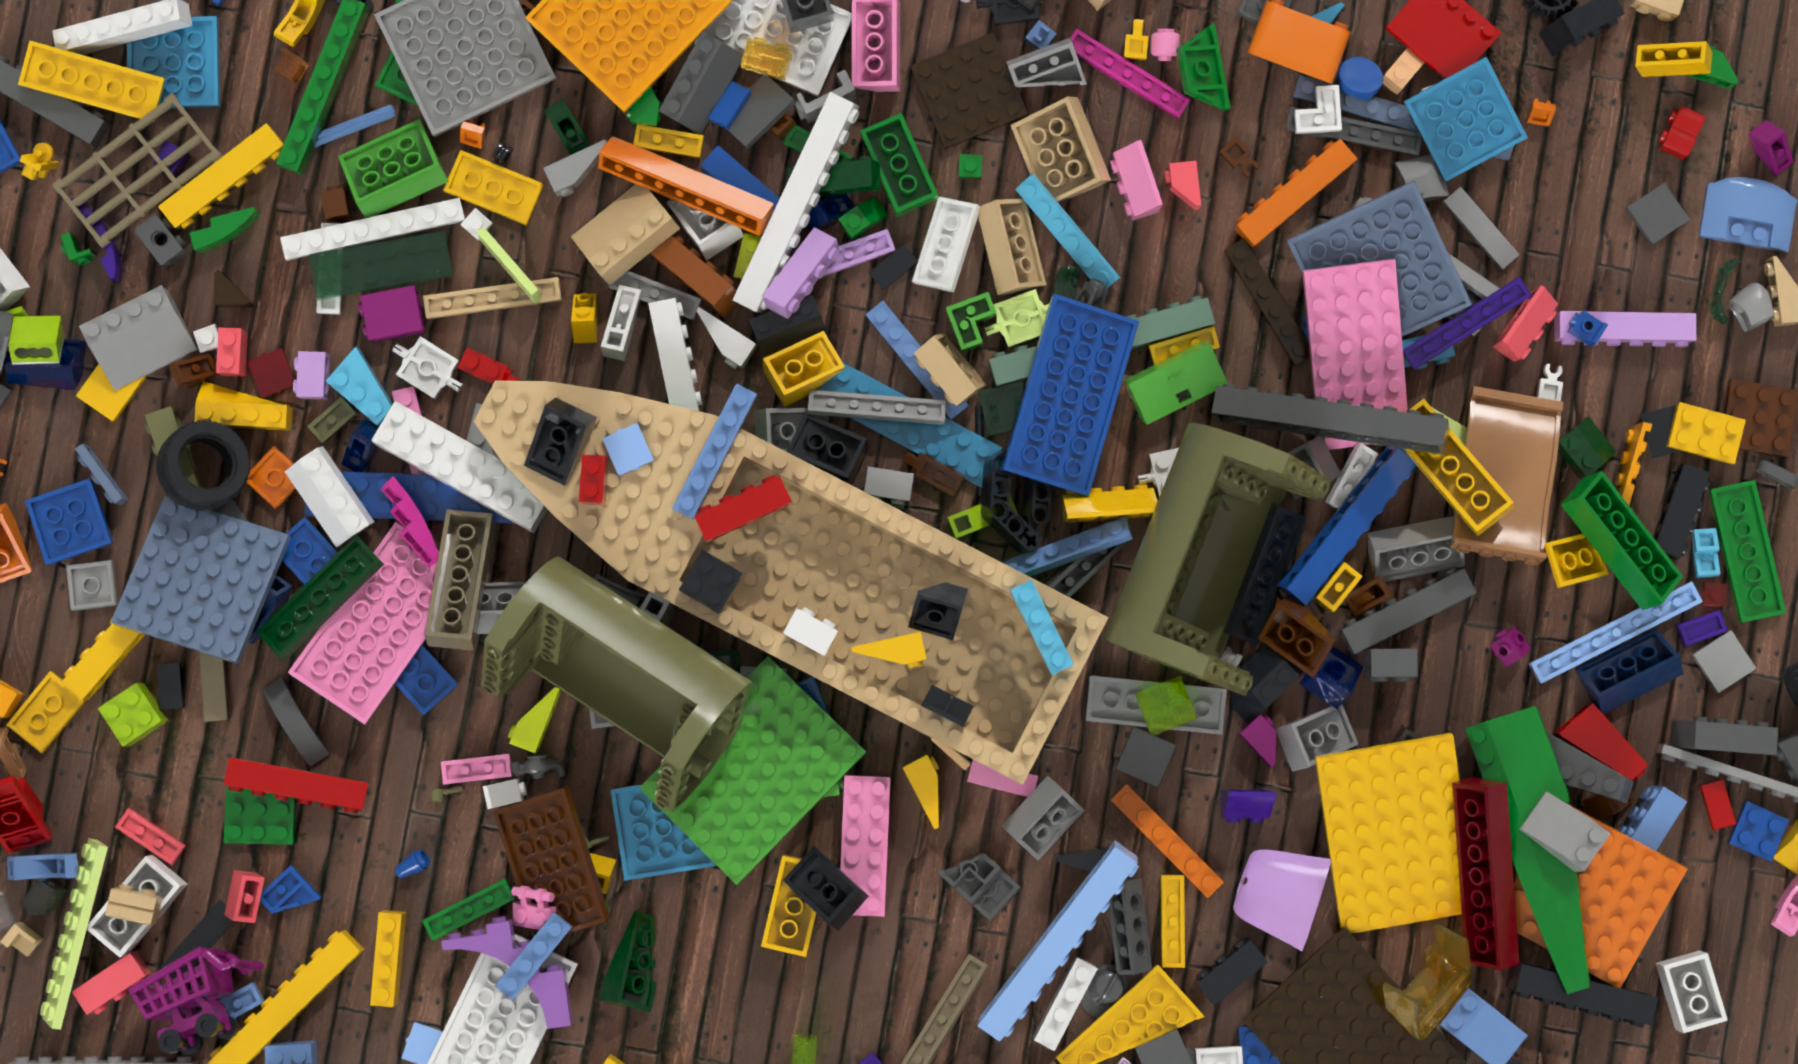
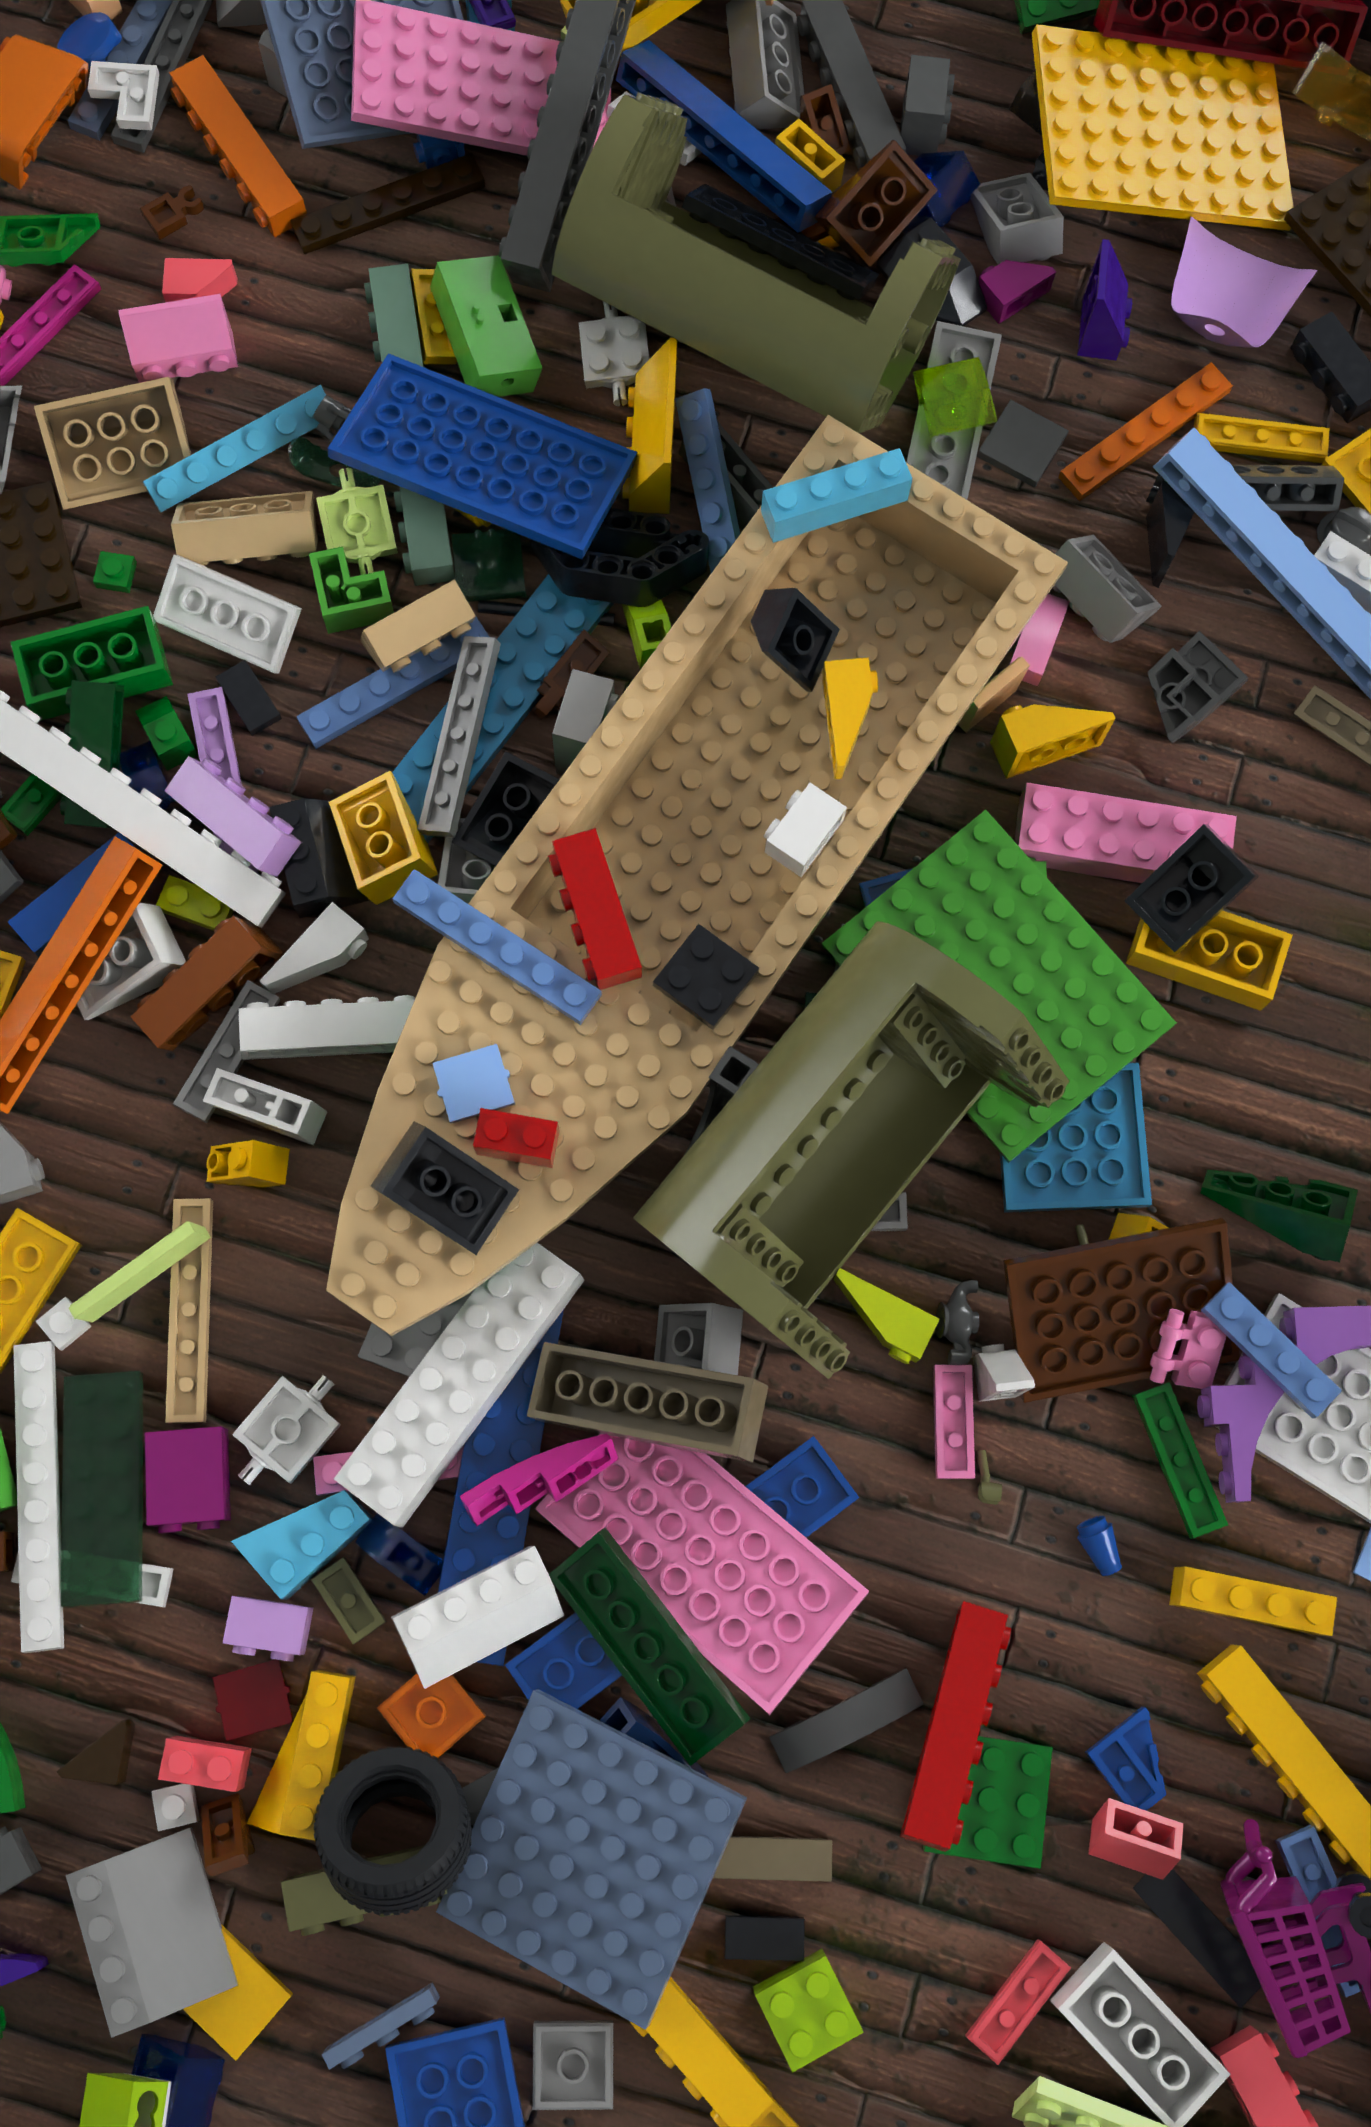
camera: 85 degrees left, 10 degrees down
tan brick [105,884,162,926] -> none
red hinge [457,348,522,384] -> none
tan slope [571,184,680,285] -> none
black panel [921,685,974,727] -> none

